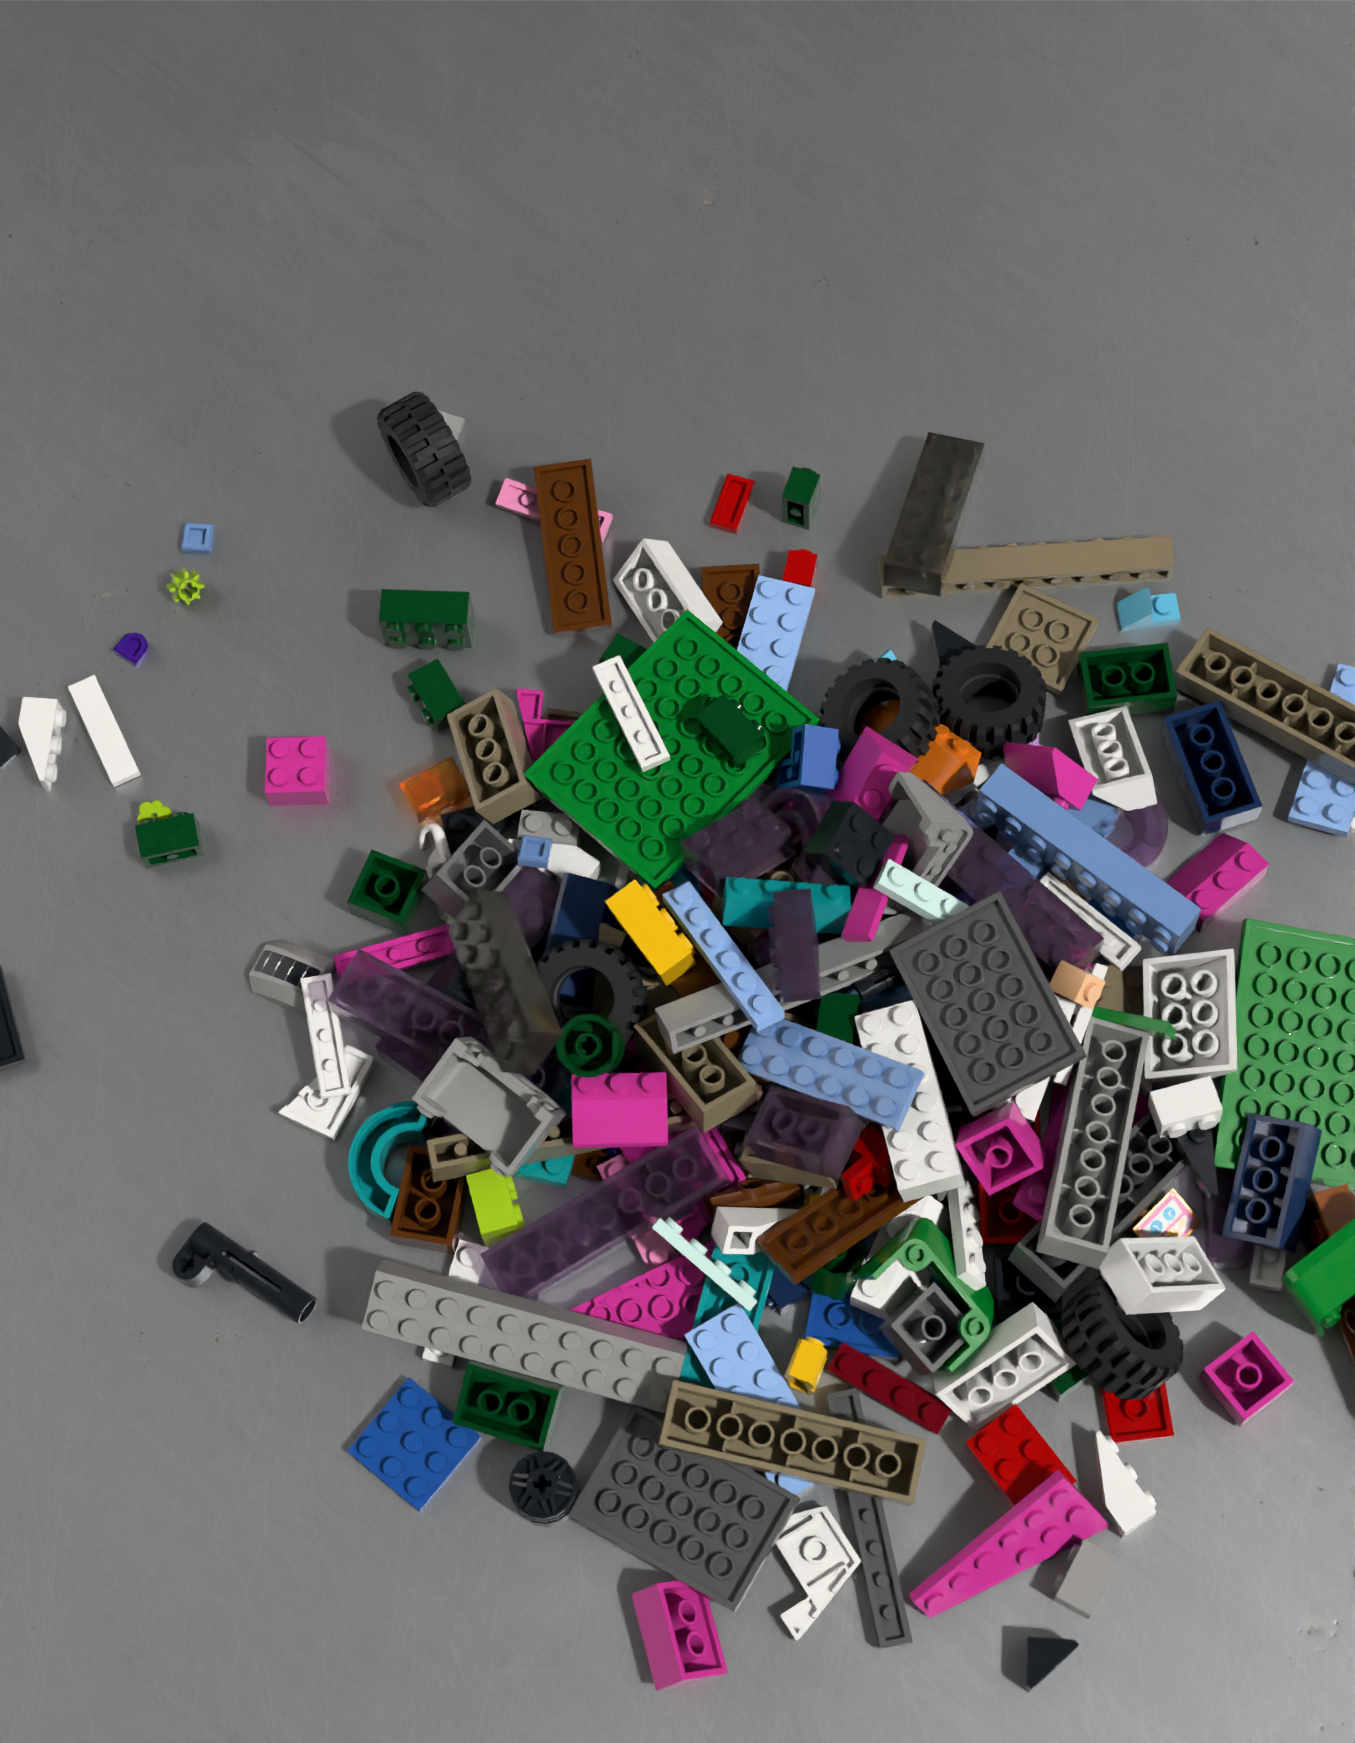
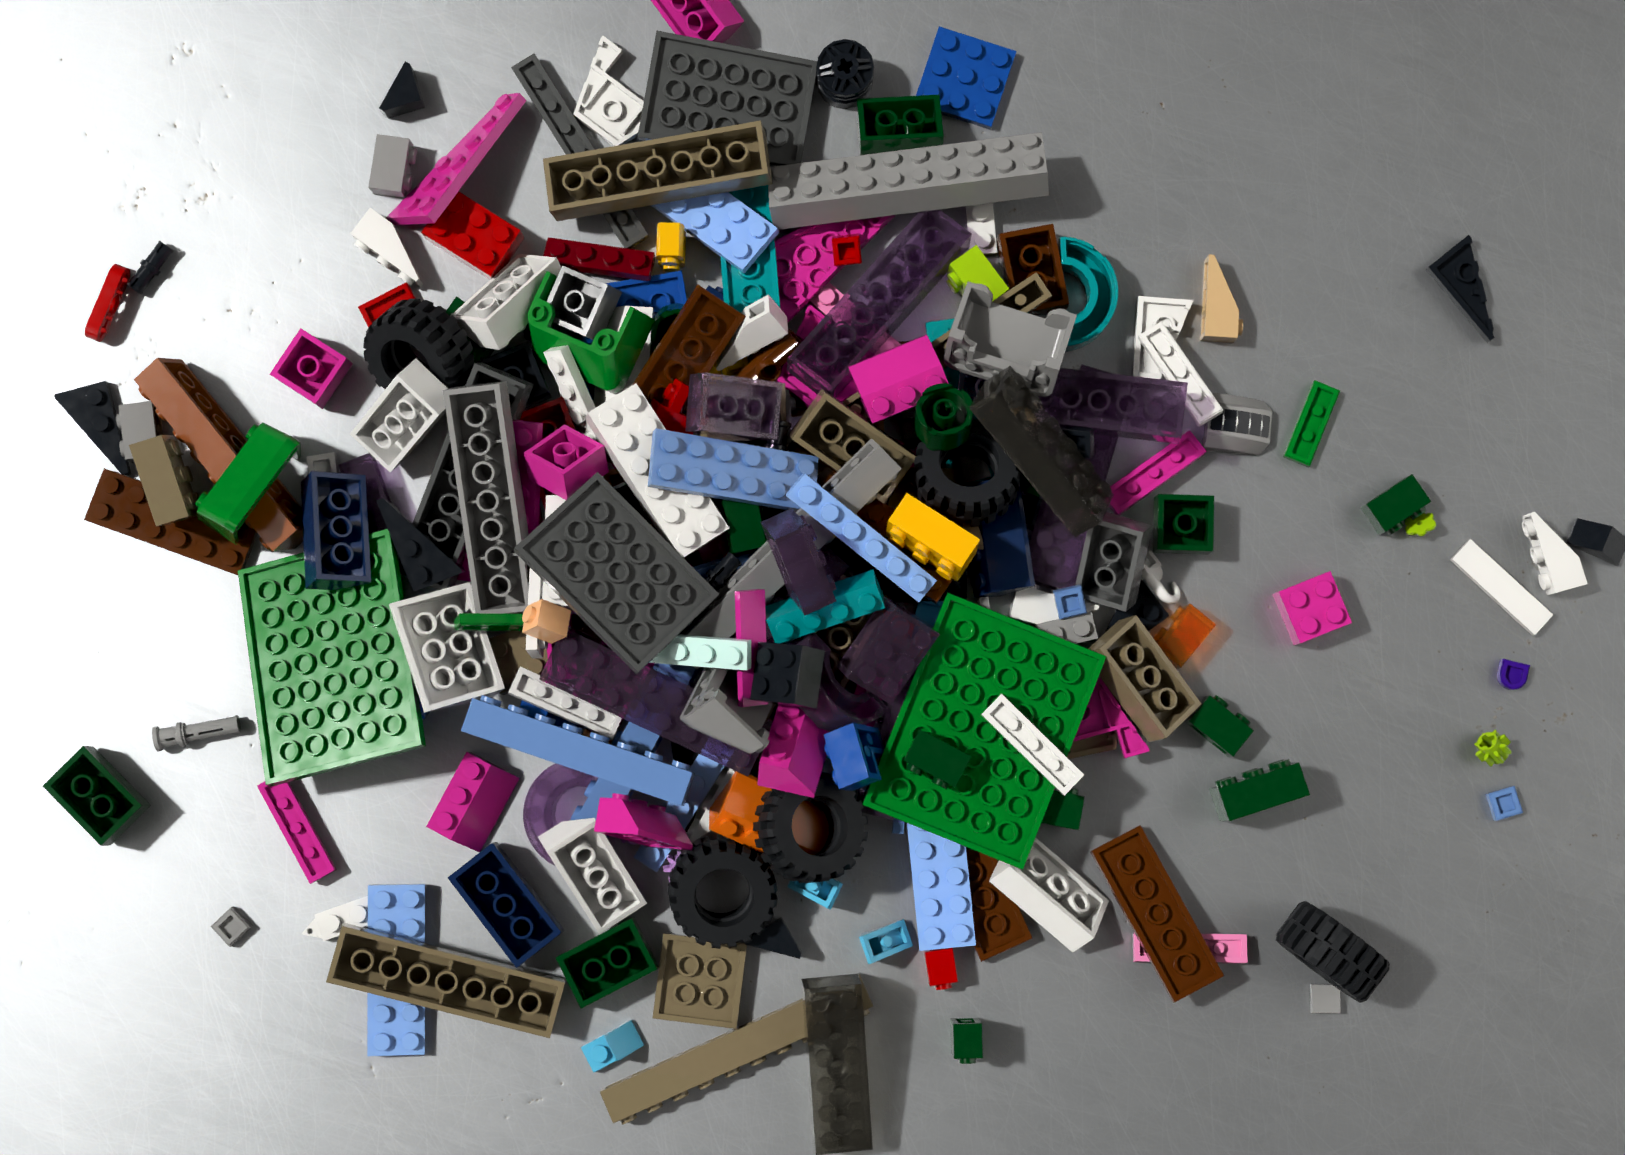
camera: 155 degrees right, 15 degrees up
black piece [172,1222,318,1324] -> none
light aqua plate [652,1217,758,1311] -> none
red tile [709,473,755,535] -> none
sticker [1133,1188,1202,1238] -> none
white brick [1148,1076,1223,1138] -> none
none -> red slope [832,233,862,266]
none -> medium azure slope [859,919,913,964]
none -> tan slope [1200,254,1243,343]
none -> green tile [1283,380,1340,467]

